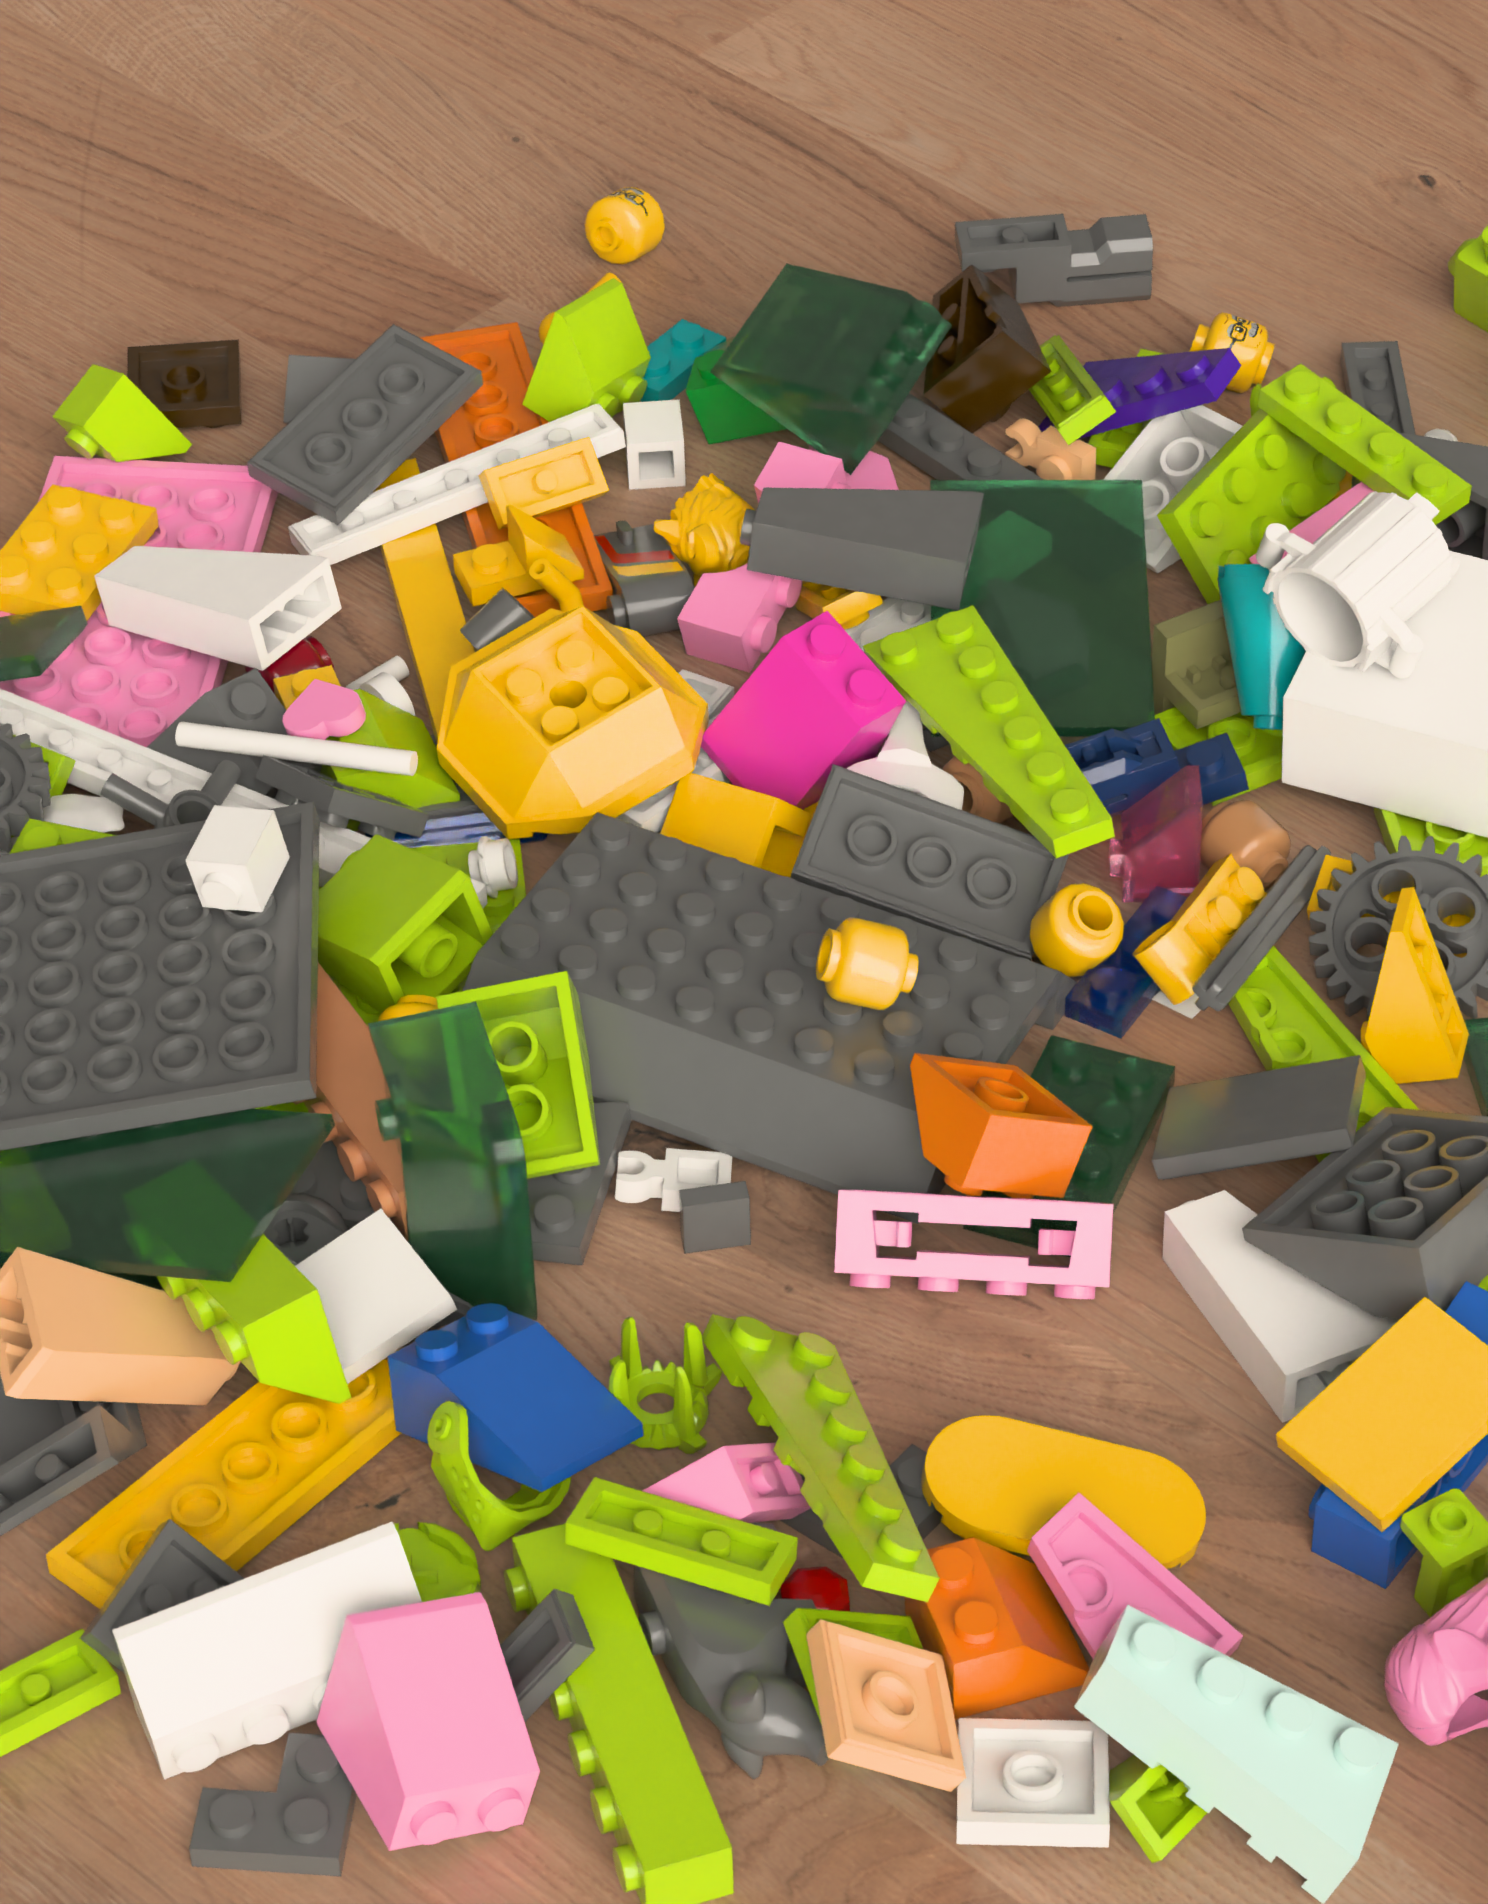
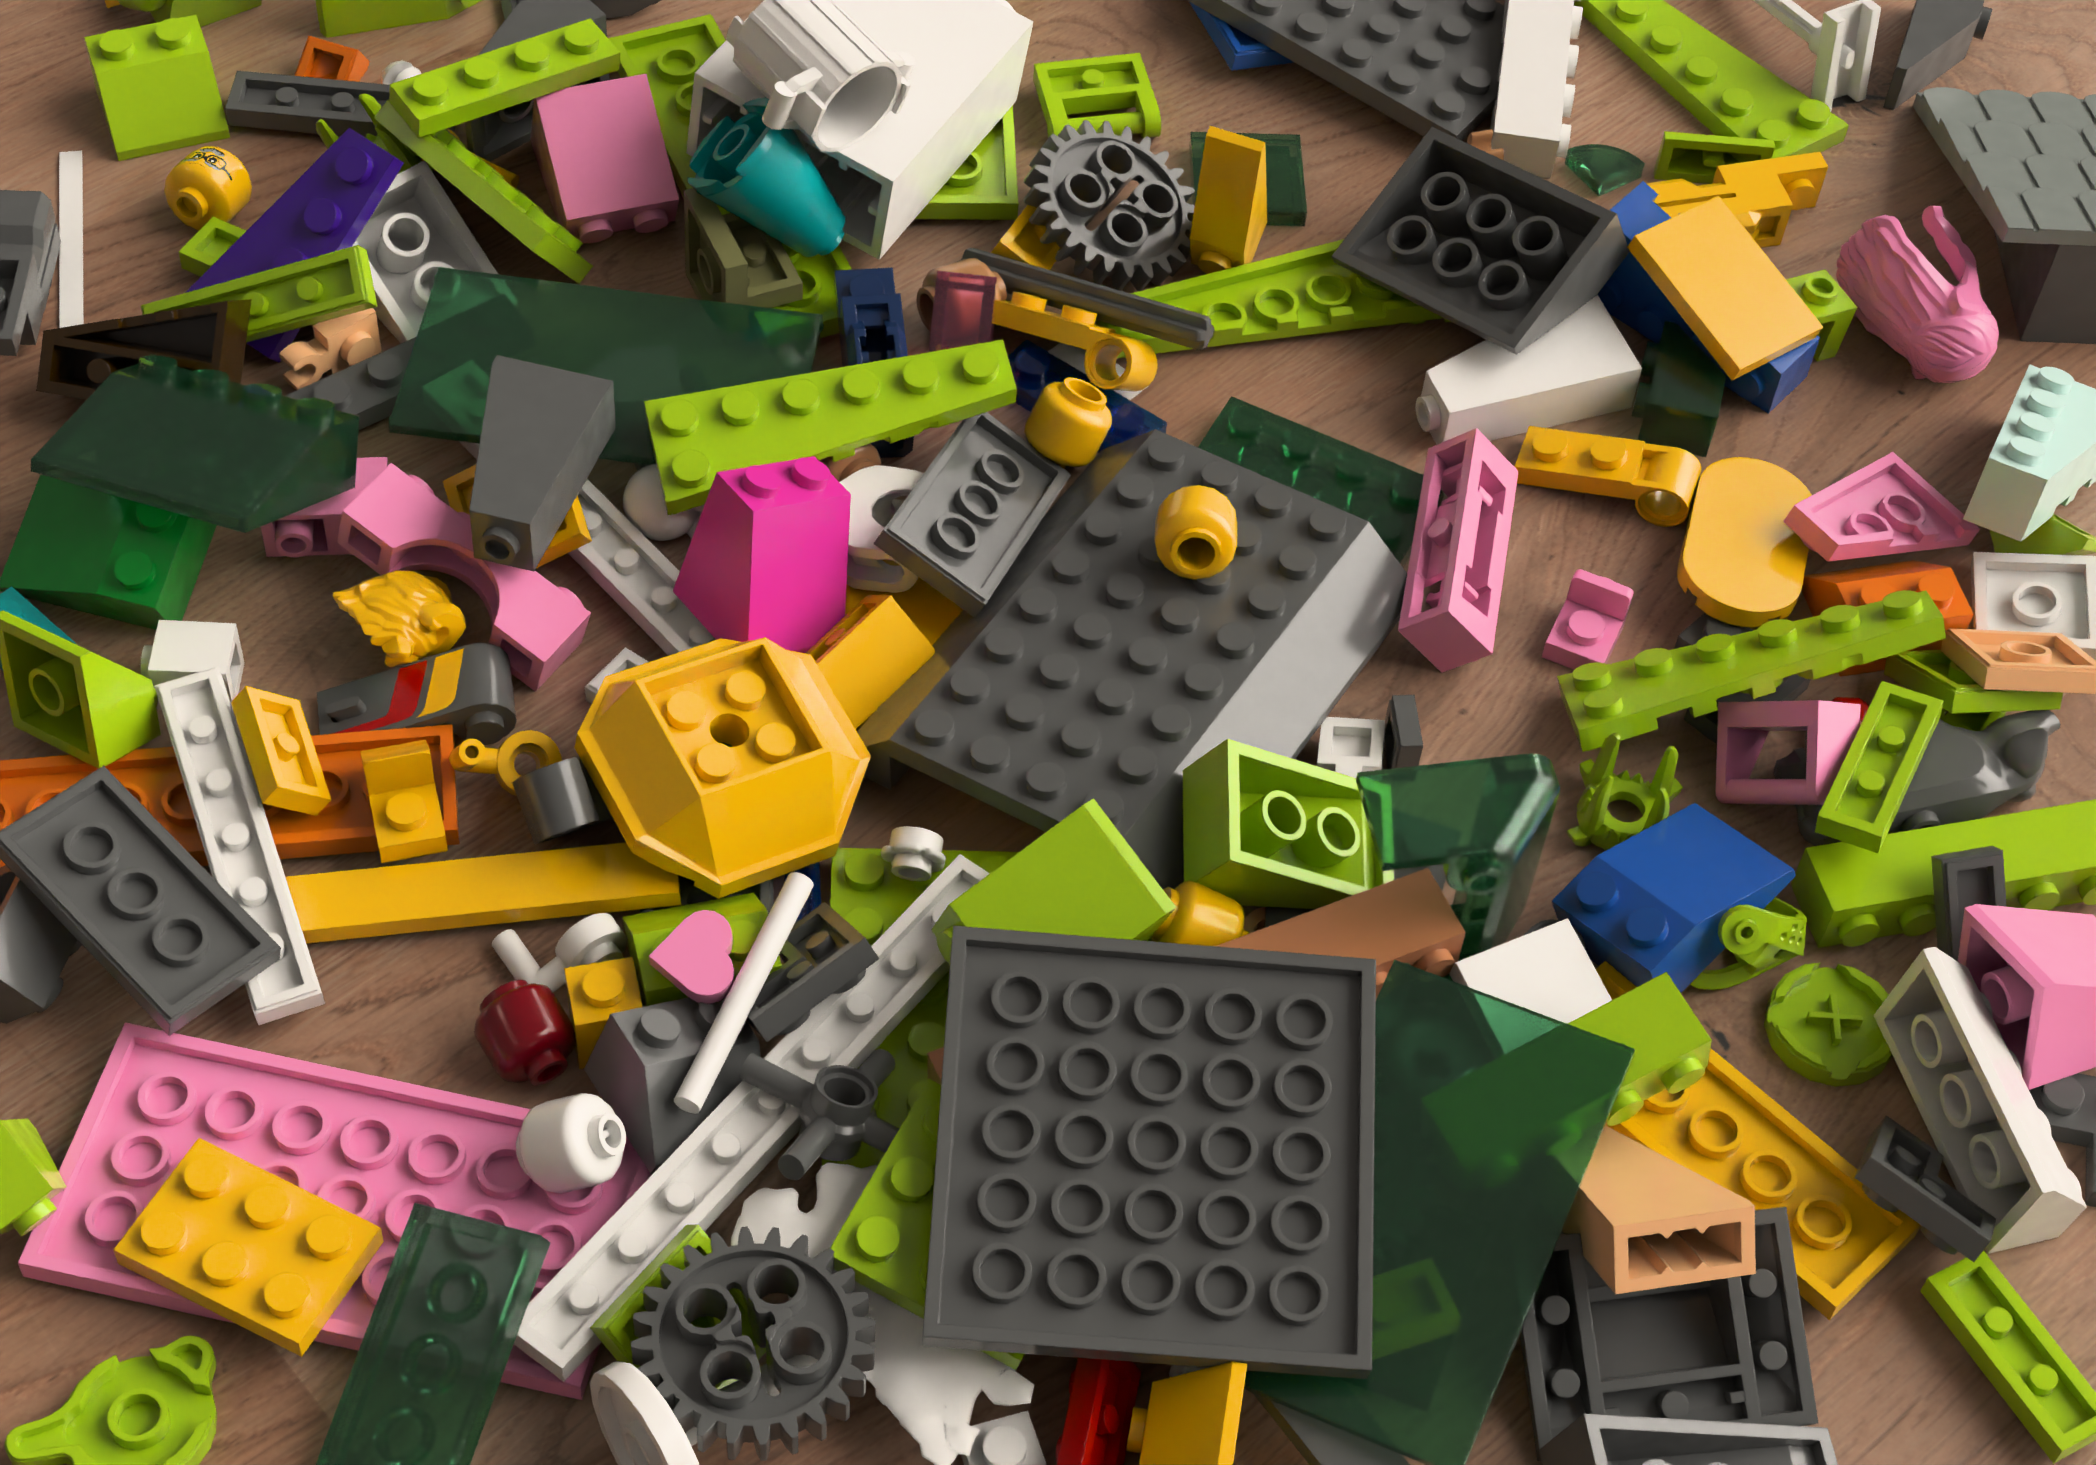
camera: 90 degrees left, 10 degrees up
white slope [94,546,342,671] -> none
white brick [186,805,290,913] -> none
orange slope [910,1053,1092,1199] -> none
dark grey tile [1152,1055,1366,1180] -> none
none -> white sticker [59,150,84,328]
none -> lime slope [84,15,230,161]
none -> orange slope [294,35,370,82]
none -> white head [516,1093,626,1193]
none -> yellow plate [1514,426,1702,527]
none -> bright pink bracket [1542,569,1634,670]
none -> clear green slope [1631,321,1726,457]

